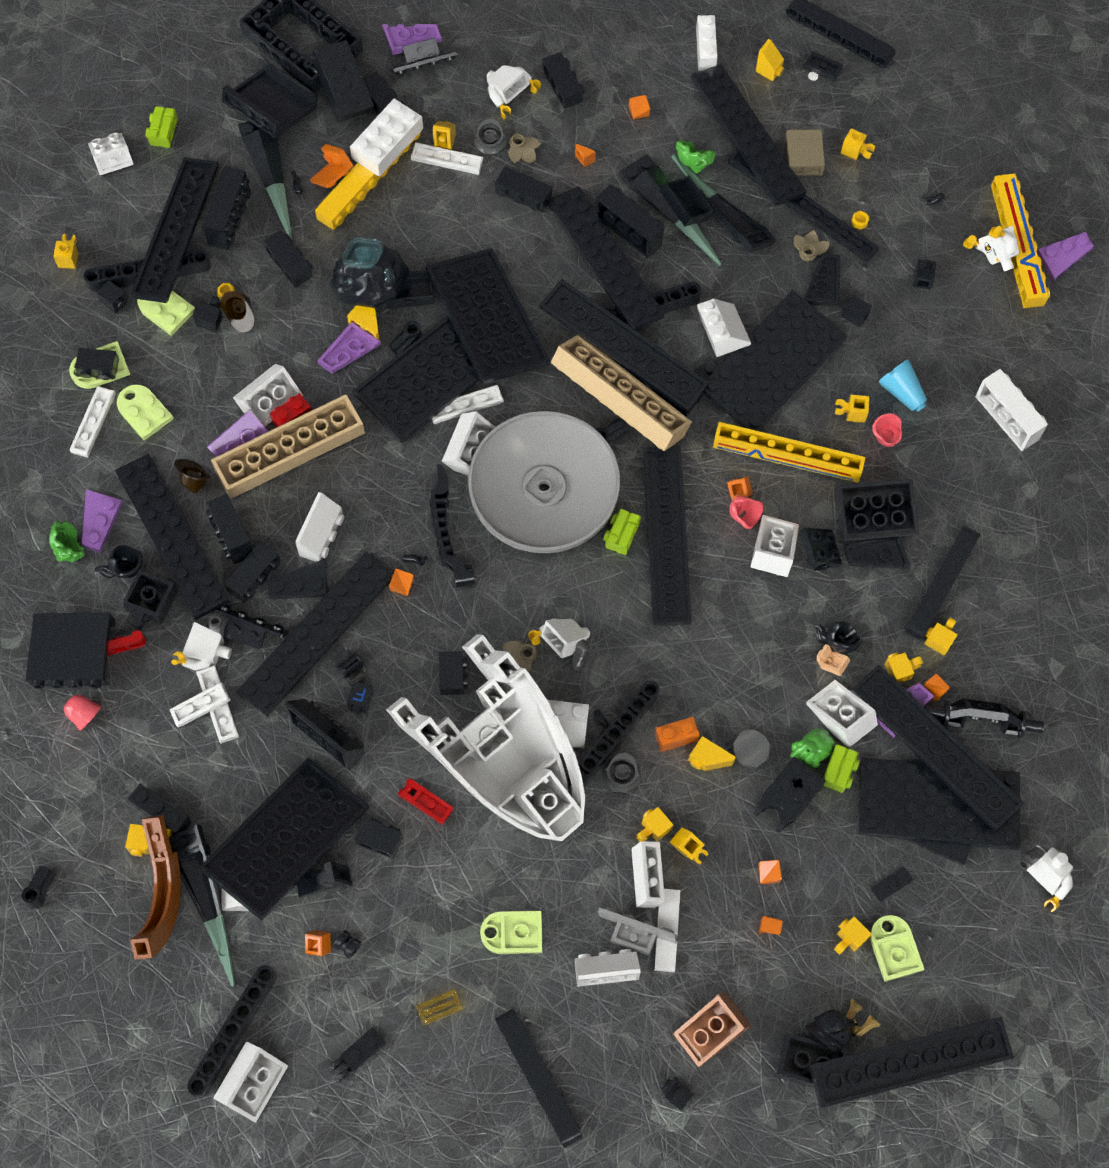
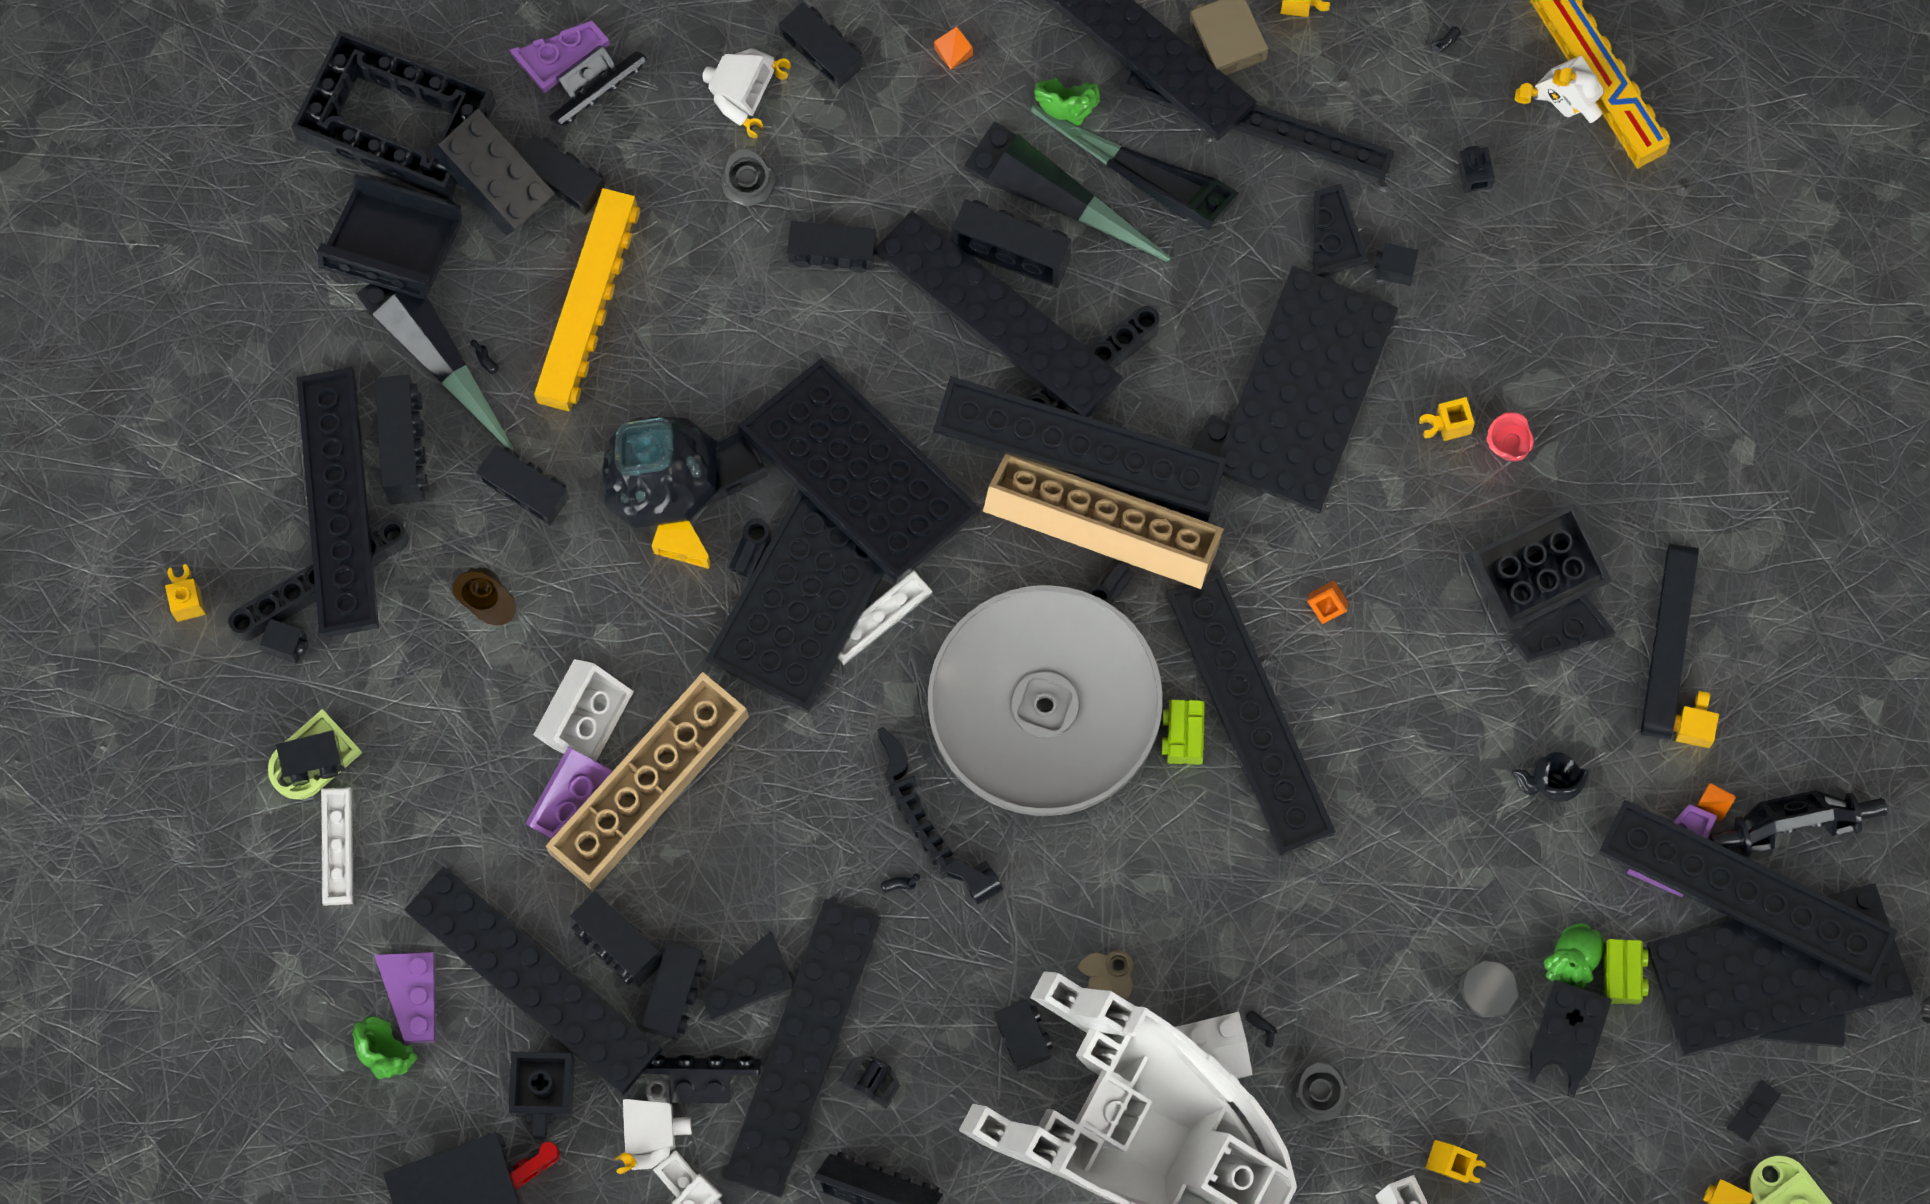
camera: 15 degrees left, 5 degrees up
white bracket [88,133,134,175] -> none
black hair [94,545,142,578] -> none
yellowish green plate [117,385,174,441] -> none
yellowish green plate [137,291,195,336] -> none
lime brick [146,106,178,148] -> none
dark brown piece [174,459,211,494] -> none
black brick [193,296,223,333] -> none
yellow tile [217,283,235,299] -> none
red brick [270,393,312,428] -> none
white slope [295,492,344,562] -> none
orange bracket [310,144,353,188] -> none
medium lavender wing [317,322,381,374] -> none
black brick [347,681,374,714] -> none
white brick [350,99,423,177] -> none
orange slope [389,569,414,596] -> none
white tile [411,142,483,175] -> none
yellow slope [433,121,456,150] -> none
white slope [442,412,496,476] -> none
dark tan plate [508,134,541,164] -> none
white torso [528,618,590,671] -> none
black beam [568,681,659,790] -> none
orange slope [575,144,596,167] -> none
yellow brick [636,807,674,842] -> none
orange brick [654,717,700,753] -> none
black container [660,175,714,227] -> none
yellow slope [688,736,736,771] -> none
white slope [697,299,751,357] -> none
yellow brick [713,422,865,483] -> none
coral hair [729,495,764,530] -> none
white slope [750,515,799,577] -> none
orange slope [758,860,782,884] -> none
dark tan plate [793,230,829,261] -> none
black plate [800,527,842,571] -> none
white slope [806,680,878,747] -> none
light nougat bracket [816,644,850,676] -> none
yellow tile [851,211,870,230] -> none
medium azure cone [878,360,927,412] -> none
yellow brick [884,652,923,683] -> none
white brick [975,369,1048,451] -> none
medium lavender wing [1037,232,1094,281] -> none

